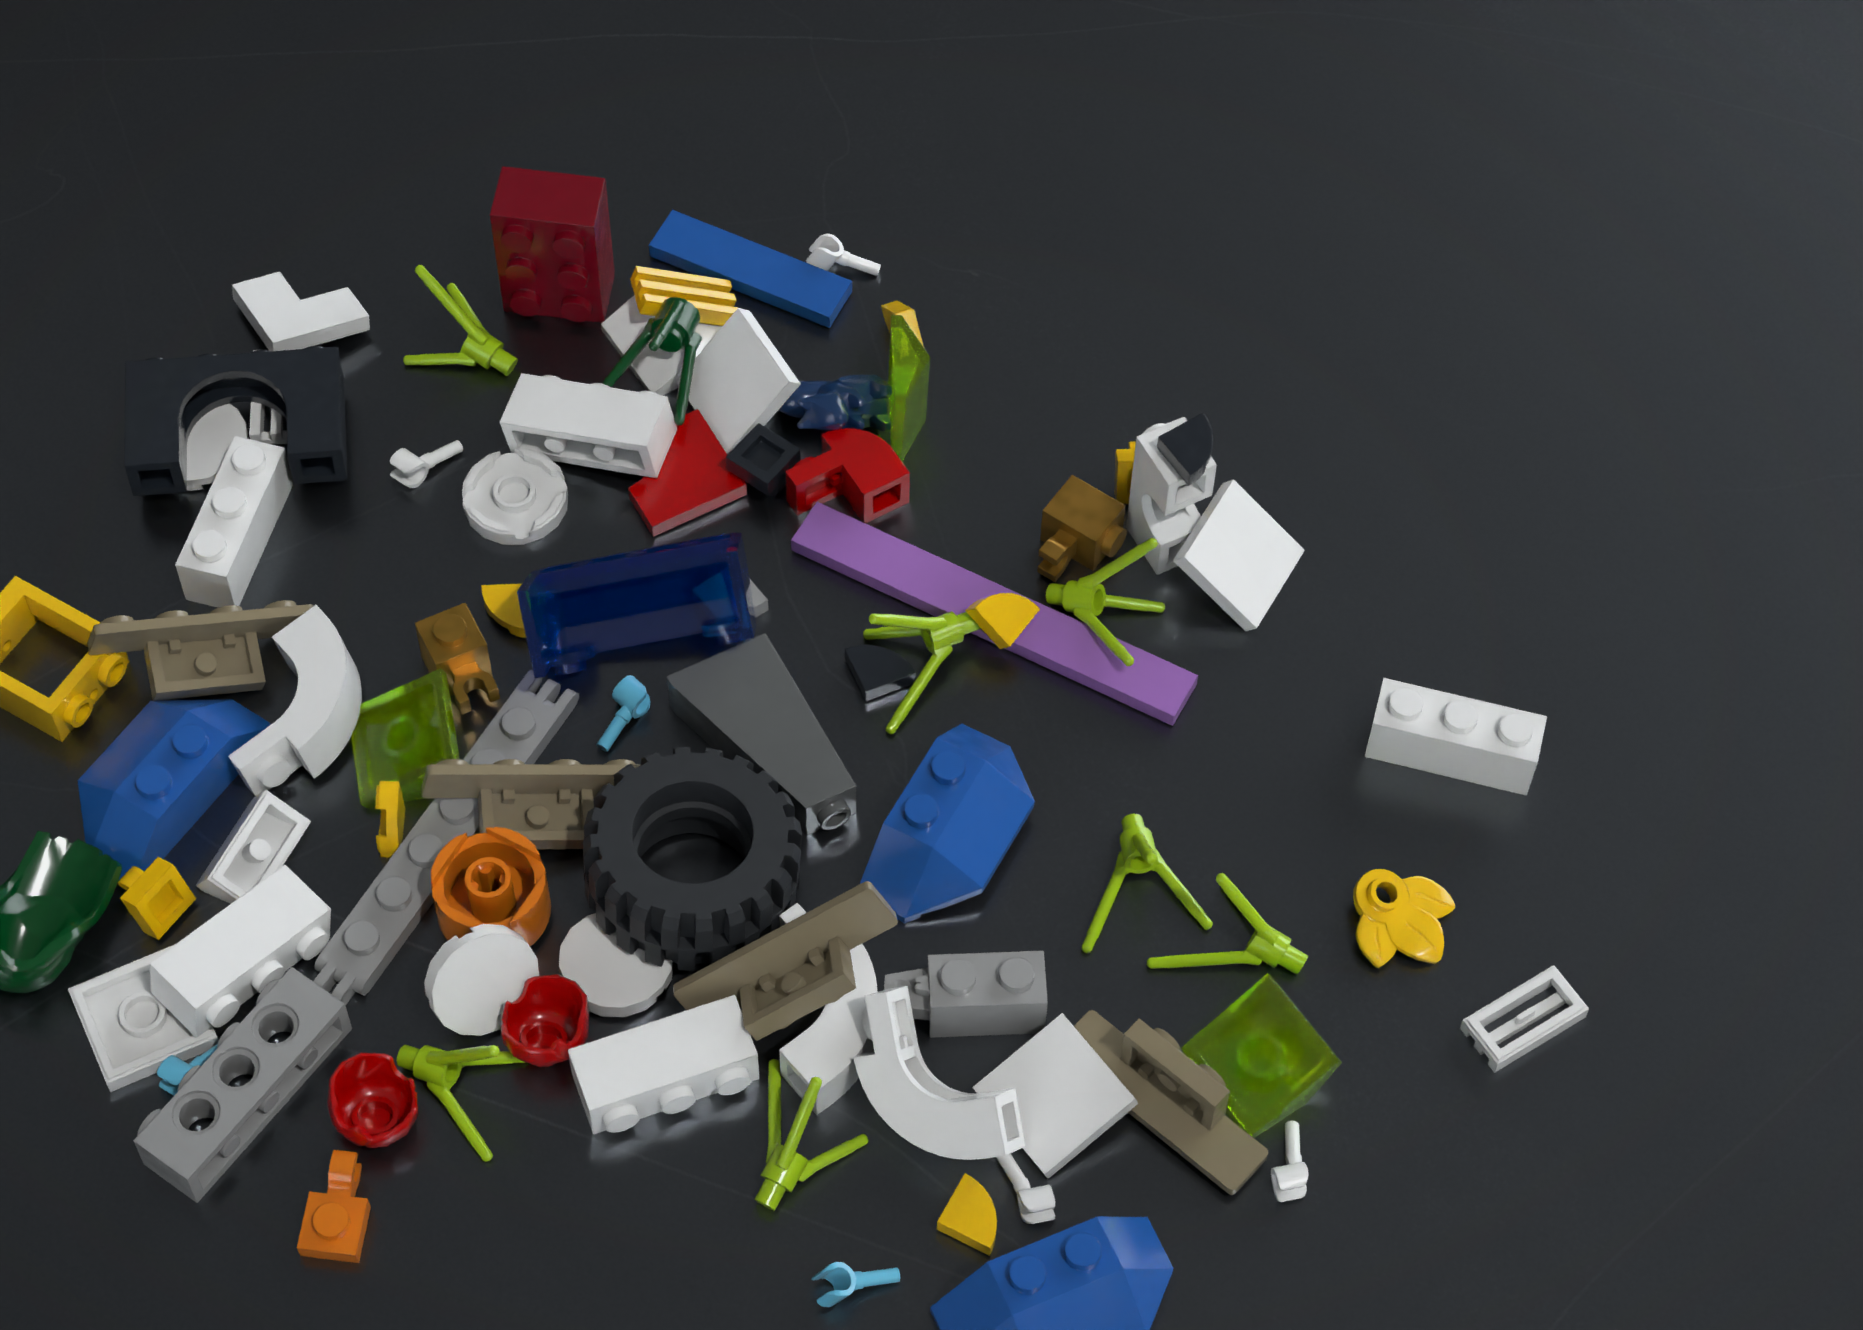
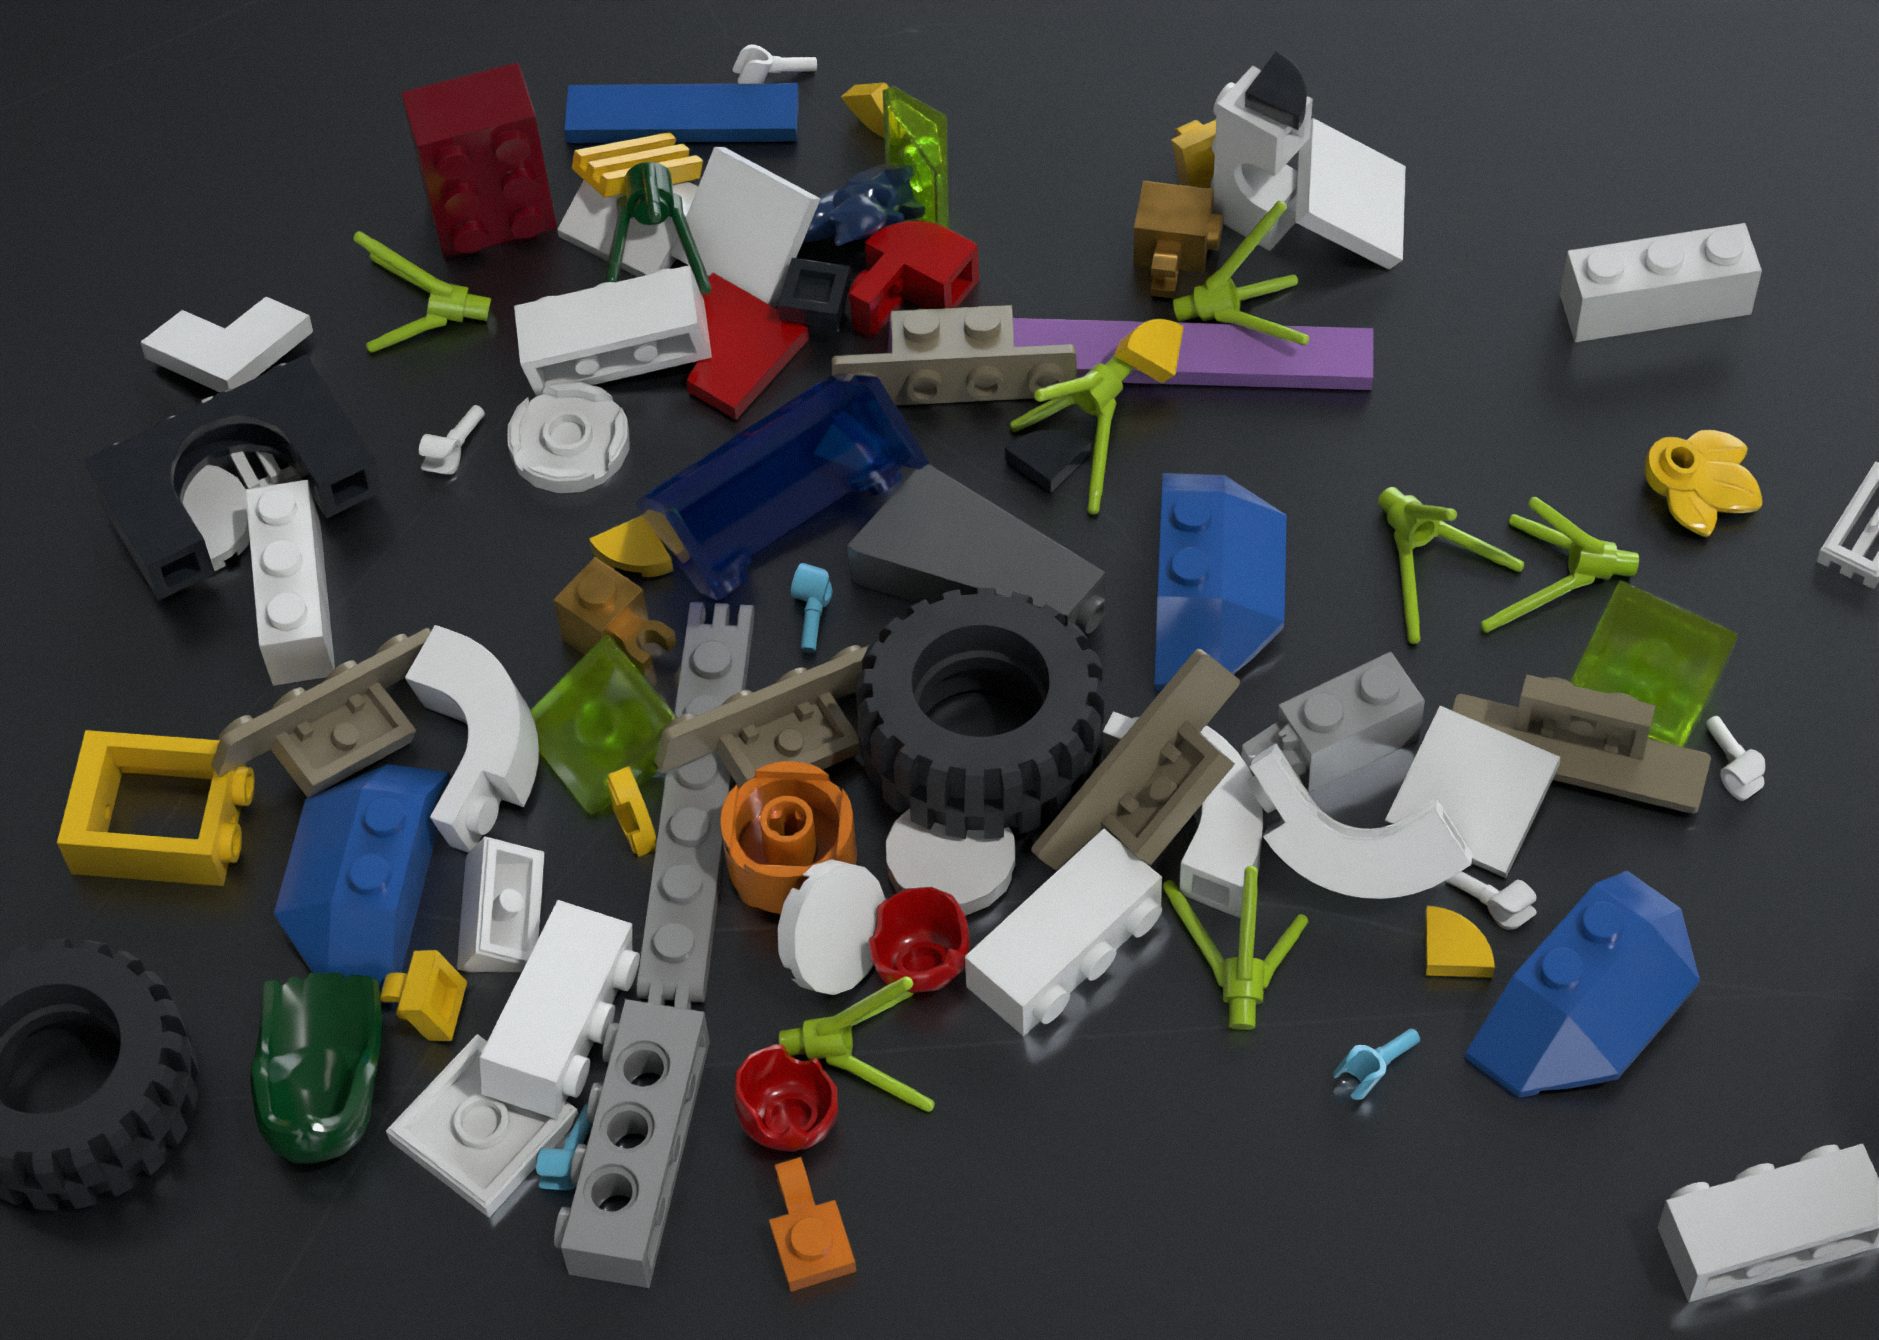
camera: 20 degrees left, 0 degrees up
none -> dark tan bracket [832,305,1077,408]

